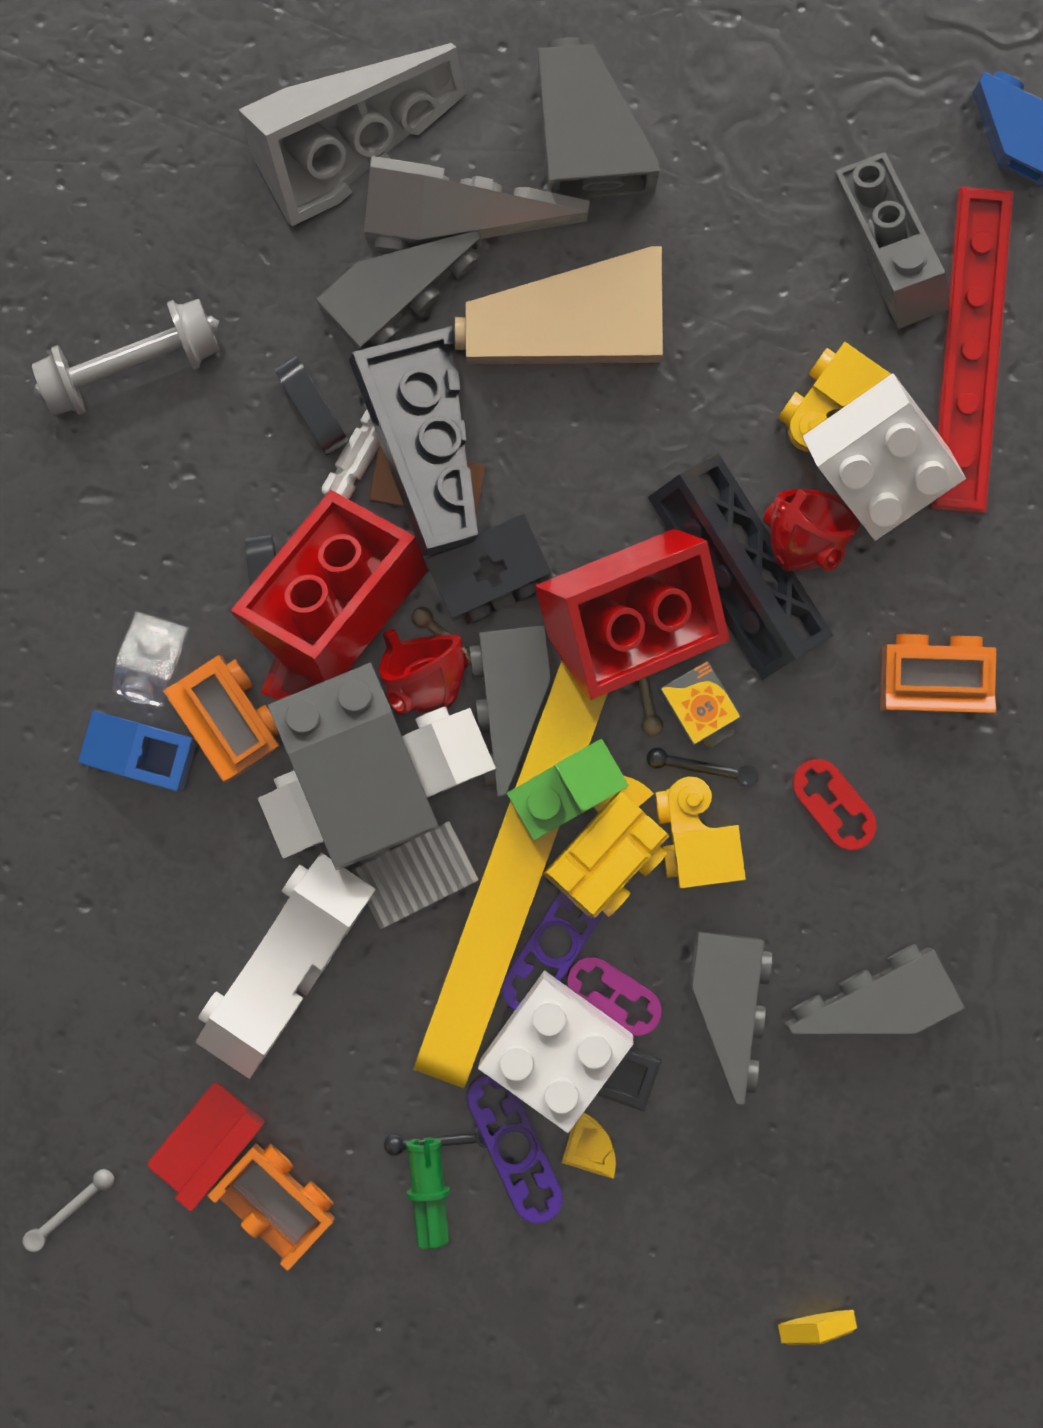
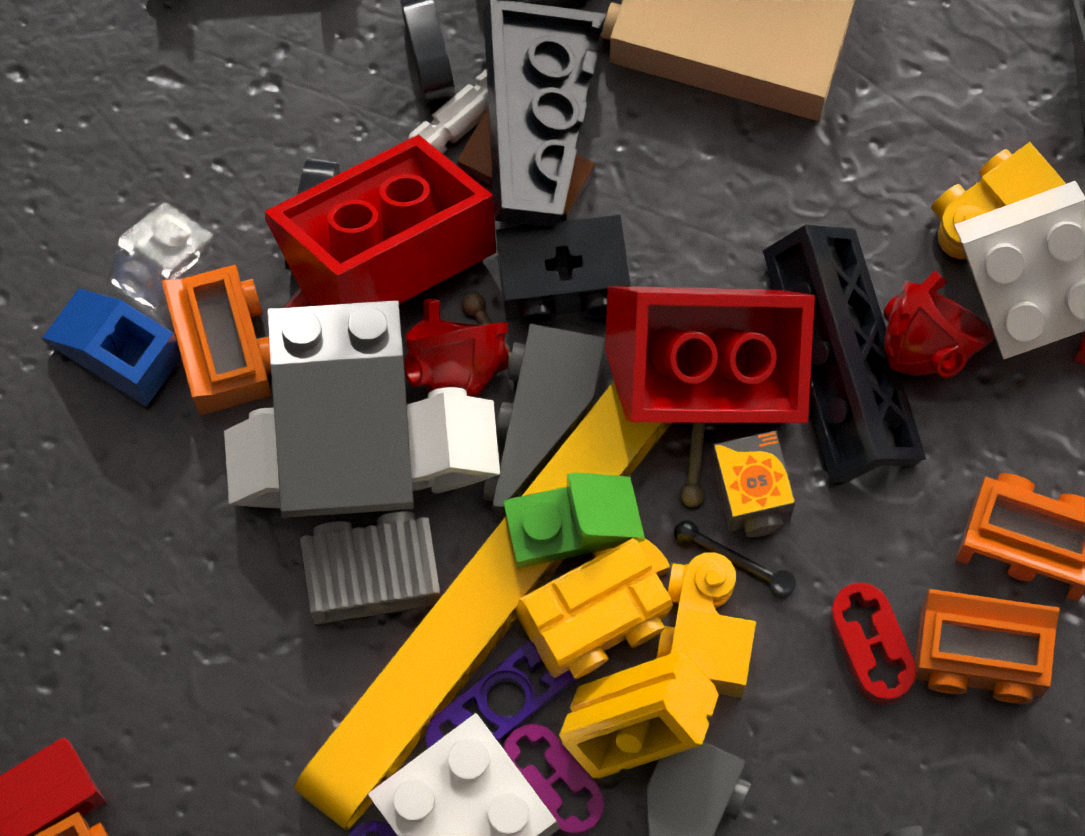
camera: 20 degrees right, 15 degrees down
white brick [195,853,376,1079] -> none
none -> yellow brick [559,650,719,779]
none -> orange window [915,589,1060,704]

